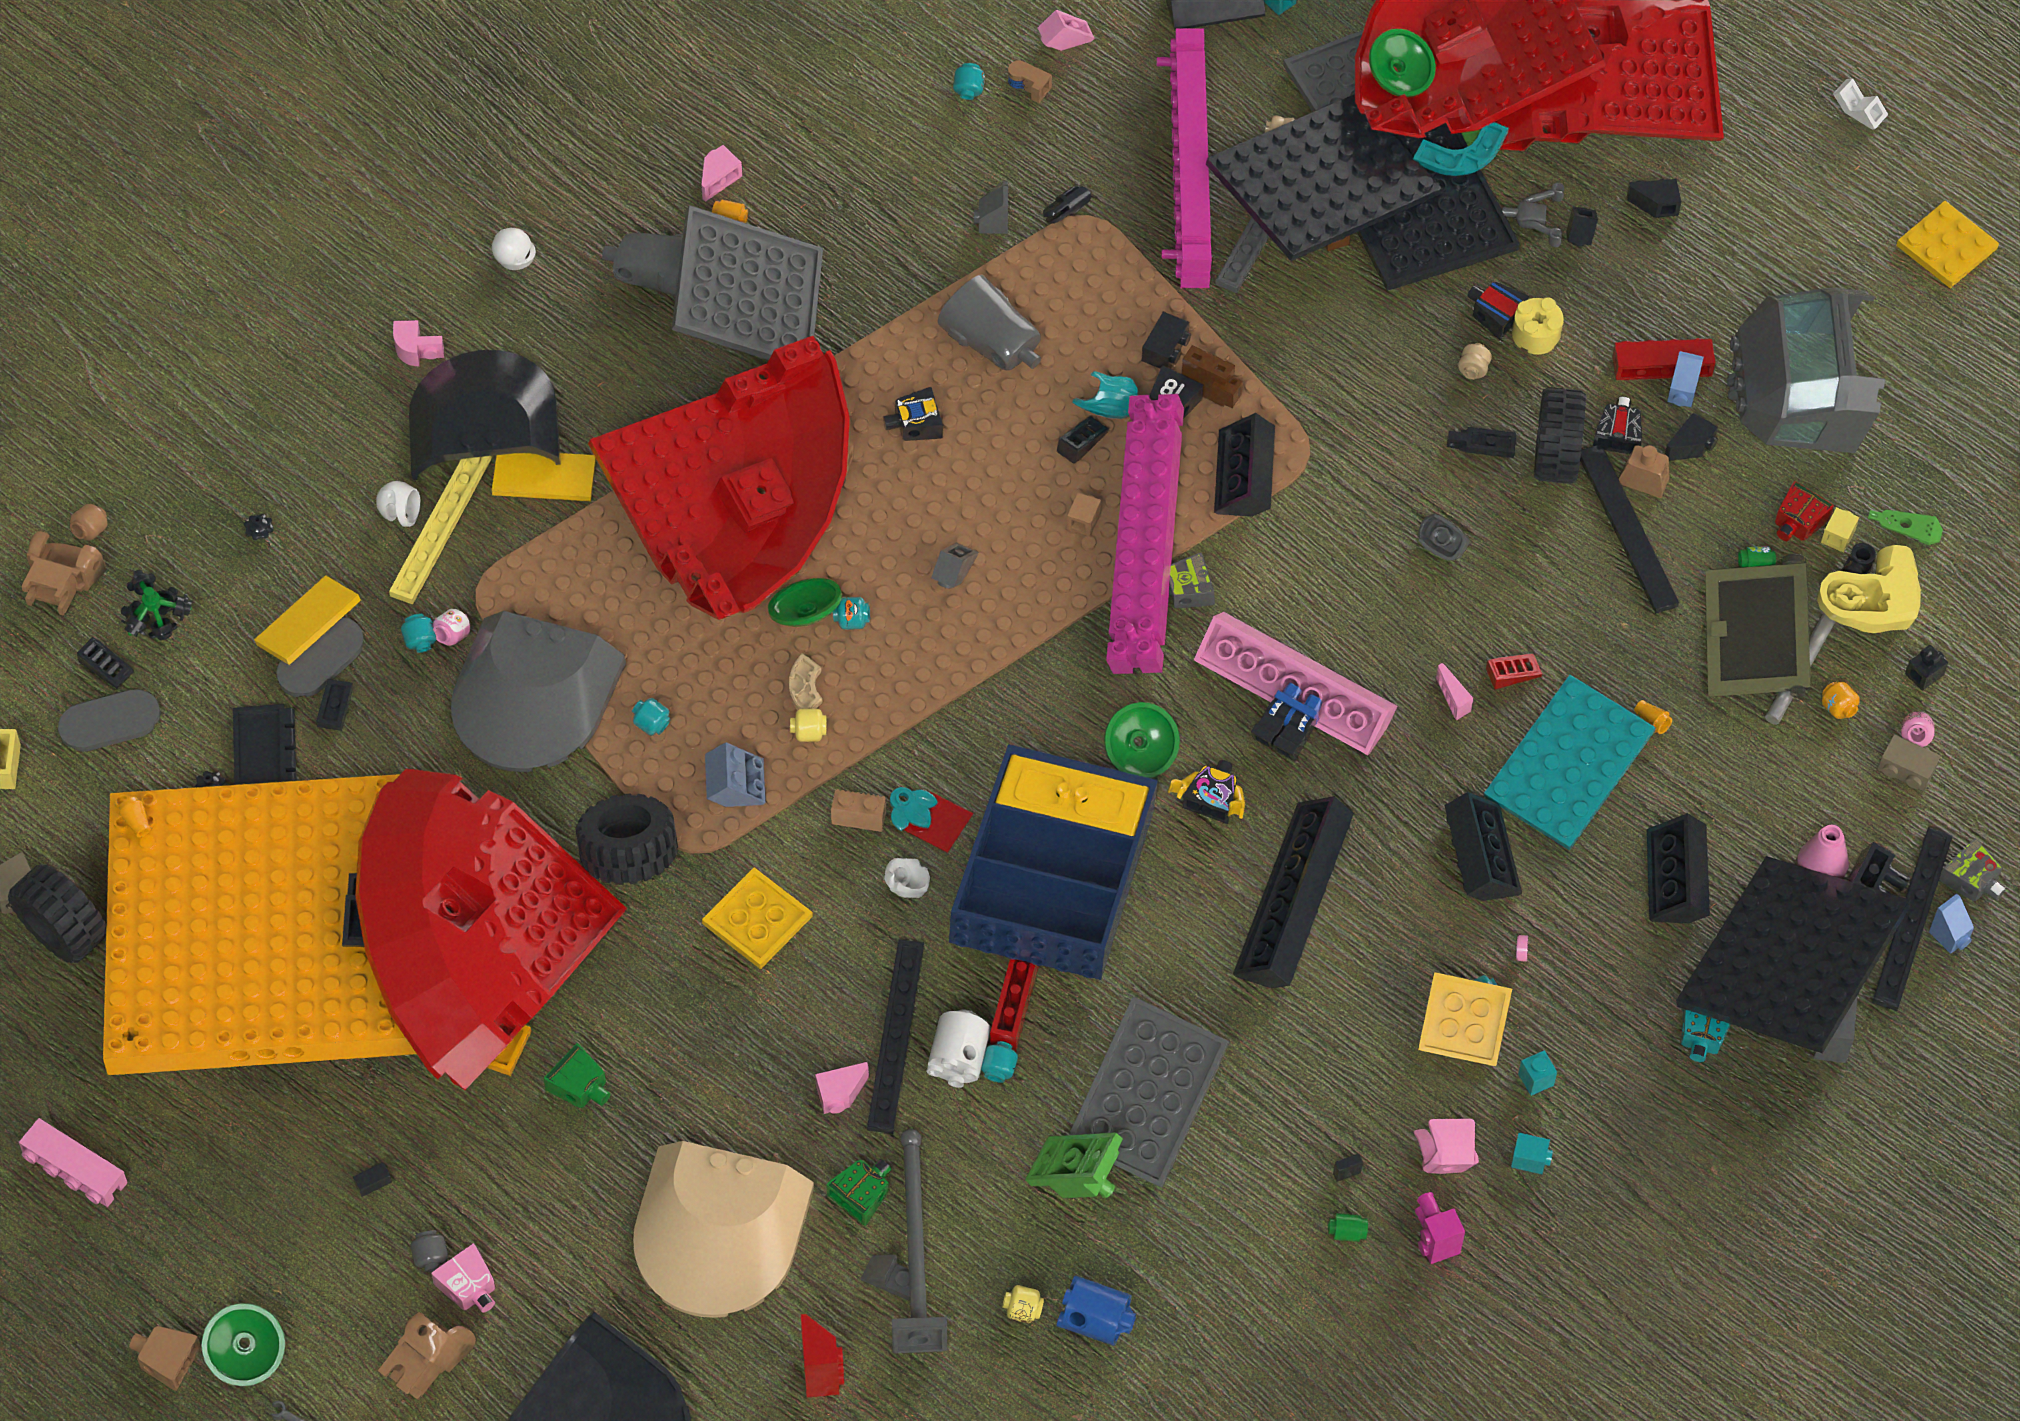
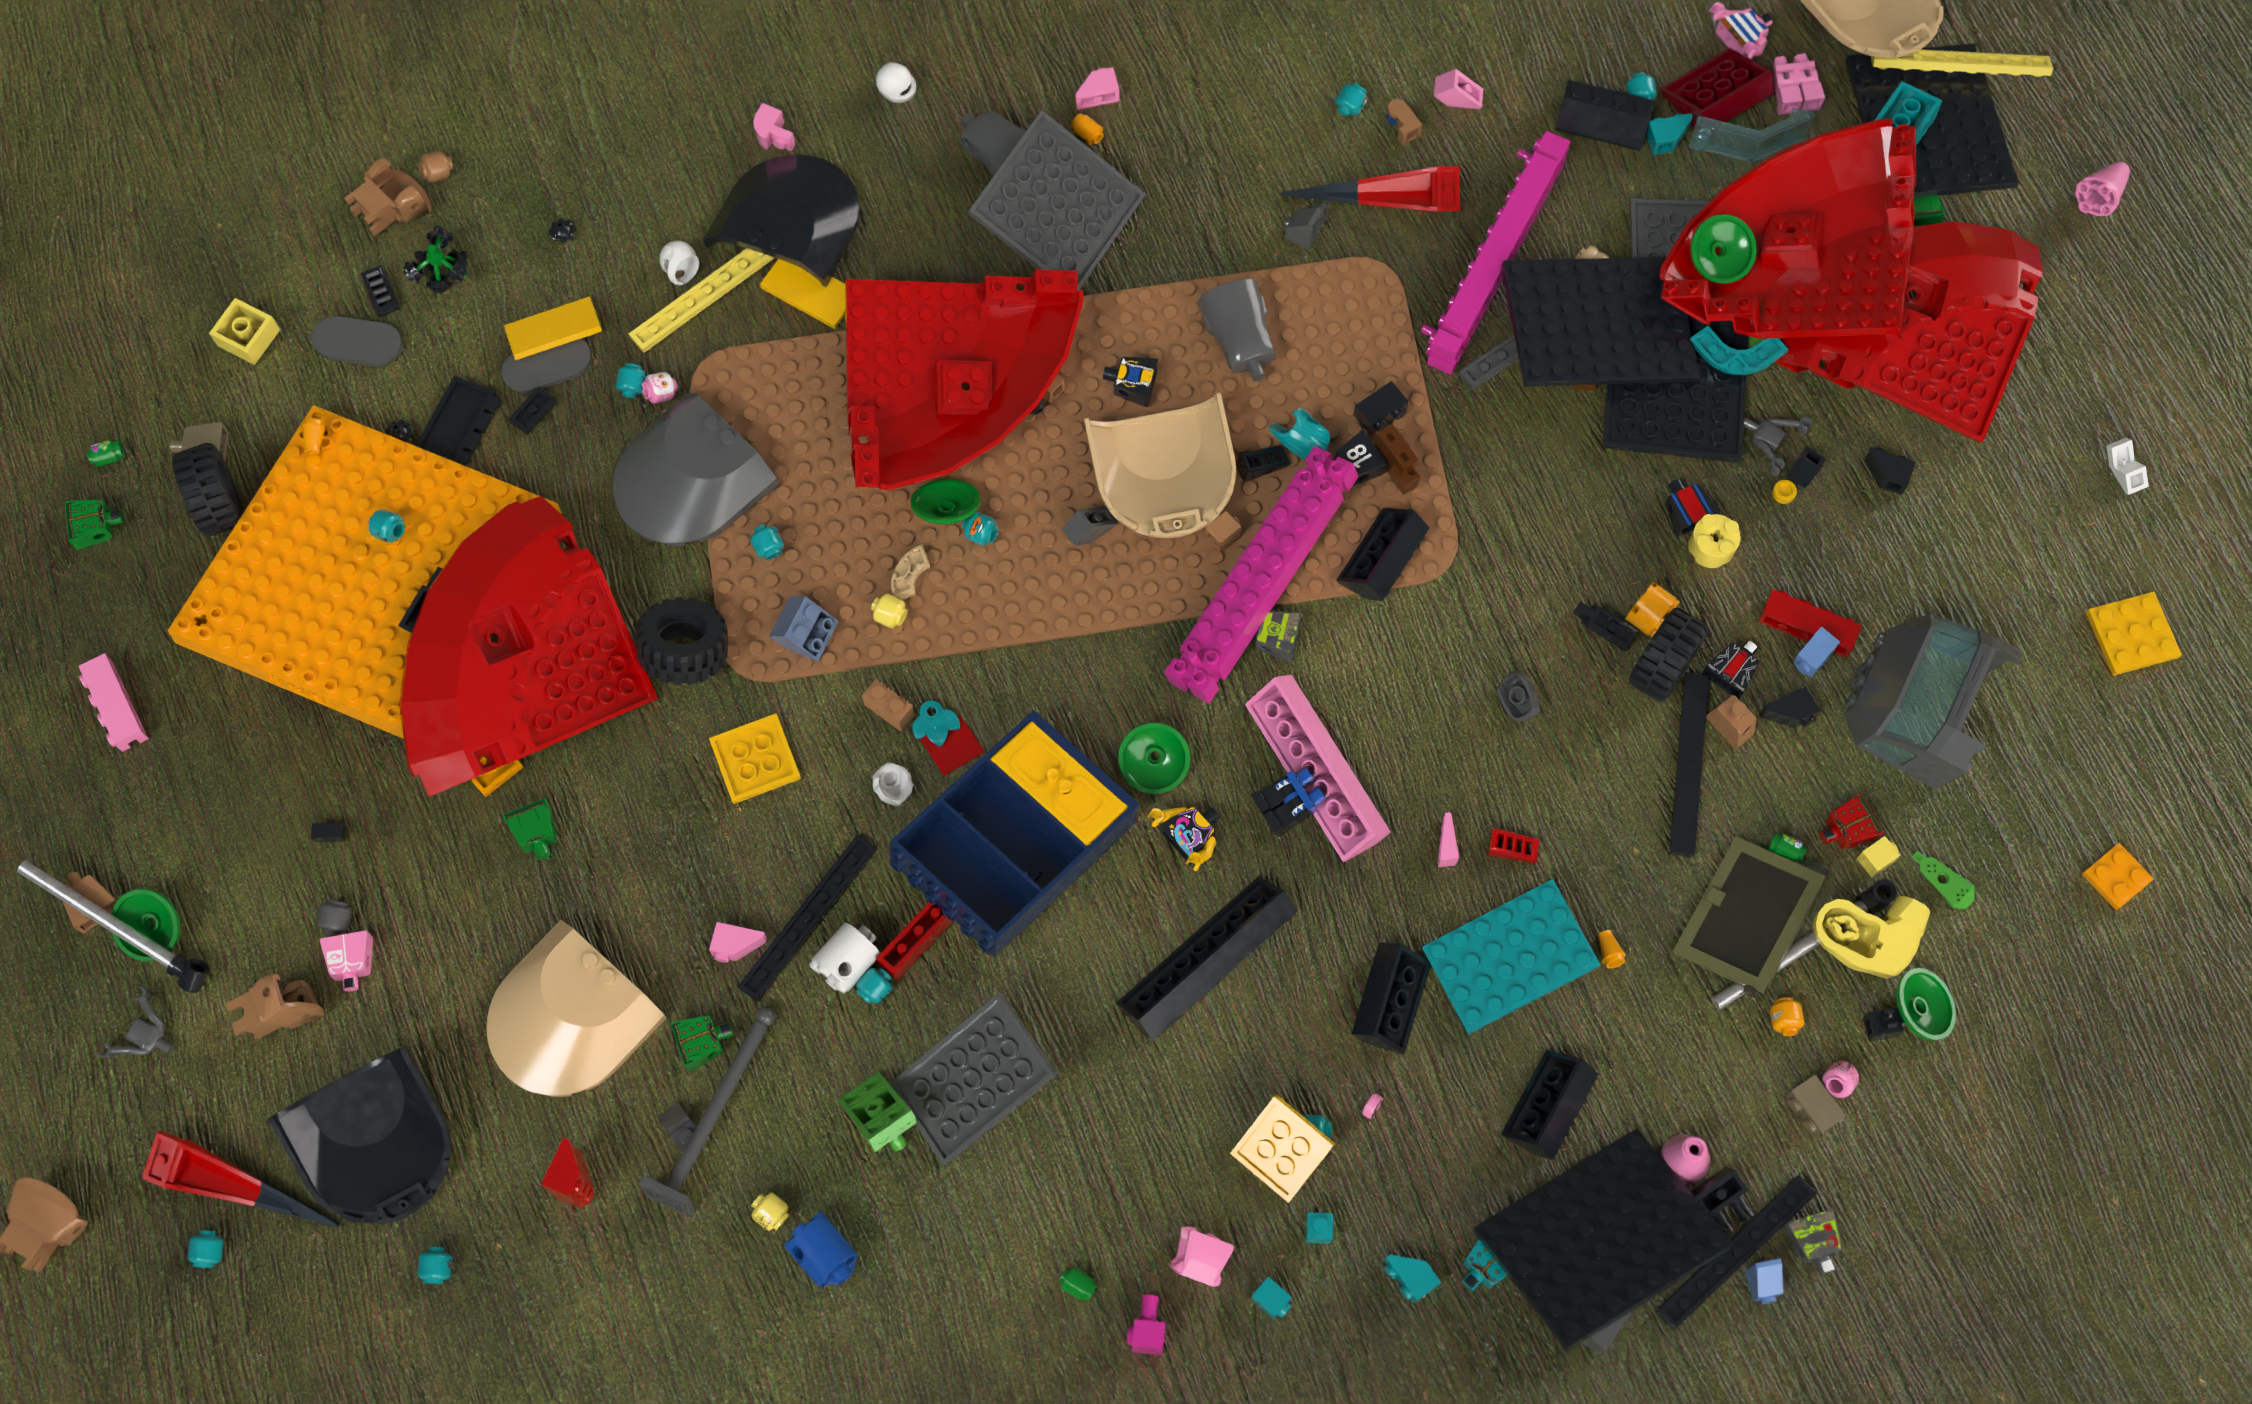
camera: 30 degrees right, 10 degrees up
black arm [1043,186,1092,224] -> none
black tile [1333,1154,1363,1182] -> none
tan piece [1458,343,1492,380] -> none
none -> flat silver piece [17,860,210,993]
none -> teal head [368,509,405,543]
none -> tan windscreen [1084,392,1236,538]
none -> red plate [1281,166,1460,212]
none -> teal slope [1384,1255,1441,1304]
none -> light orange brick [1625,581,1679,637]
none -> yellow tile [1772,480,1797,504]
none -> green dish [1896,968,1956,1041]

